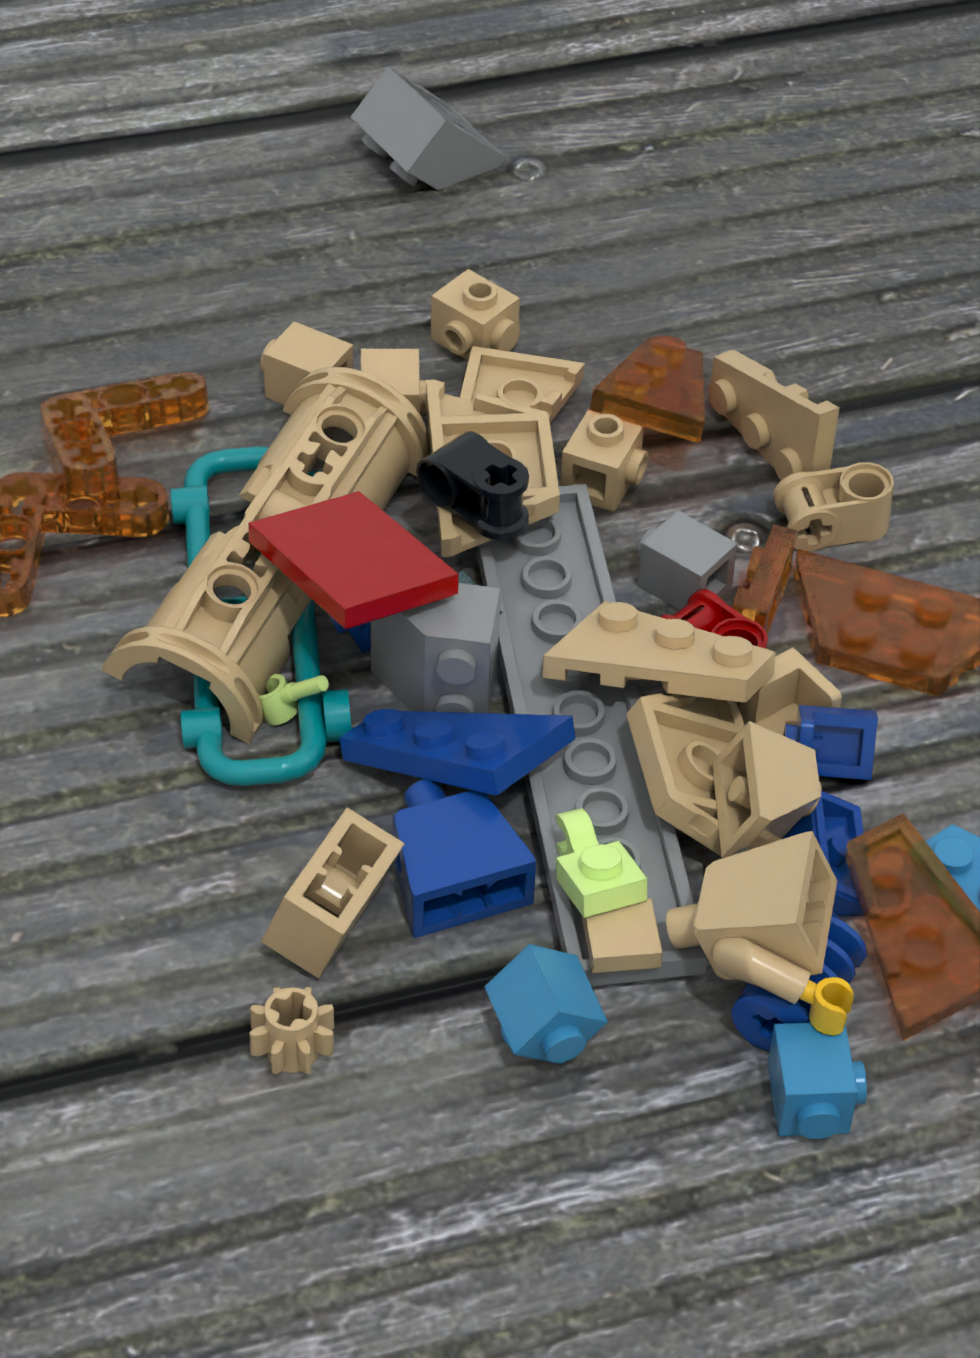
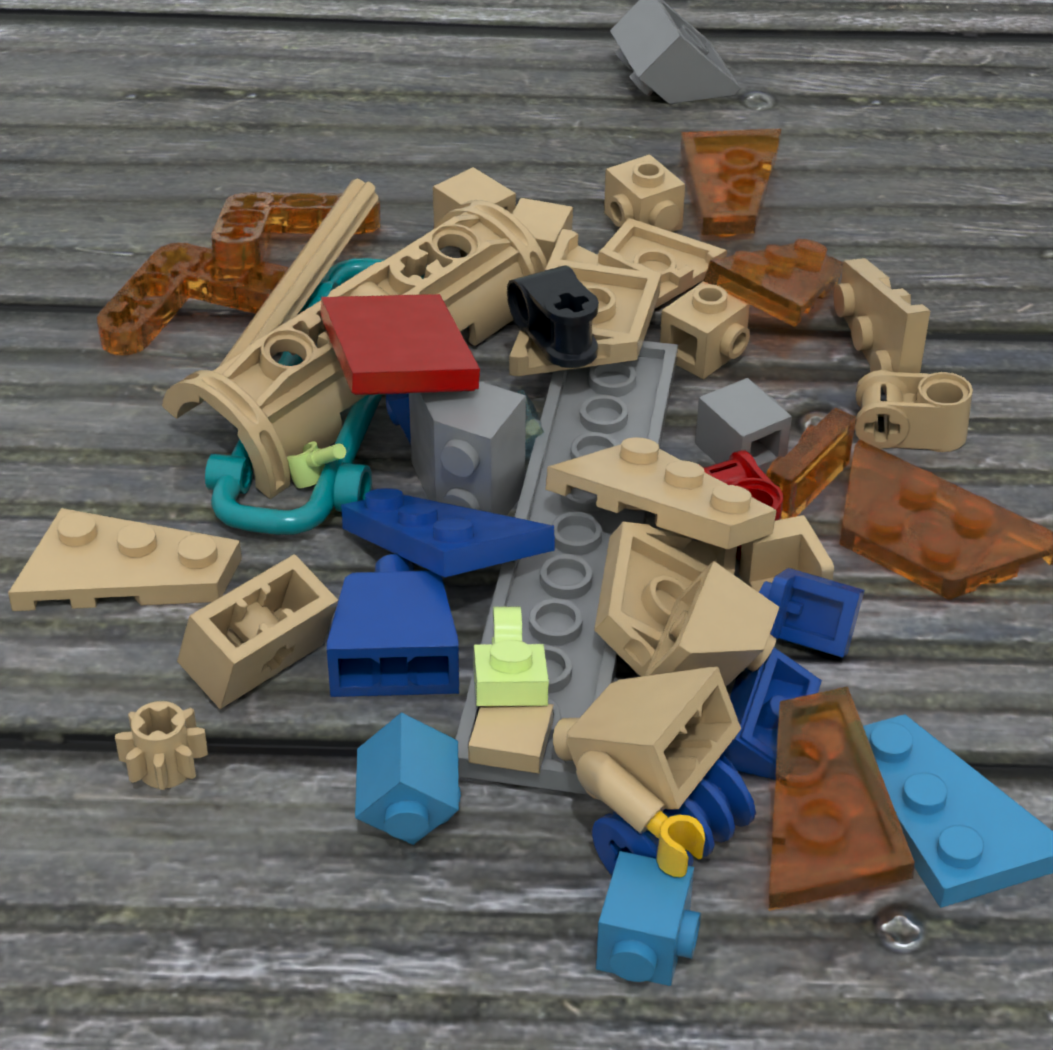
camera: 20 degrees right, 5 degrees down
none -> tan wing [8,508,242,611]
none -> tan axle [218,178,378,367]
none -> clear orange wing [680,128,782,237]

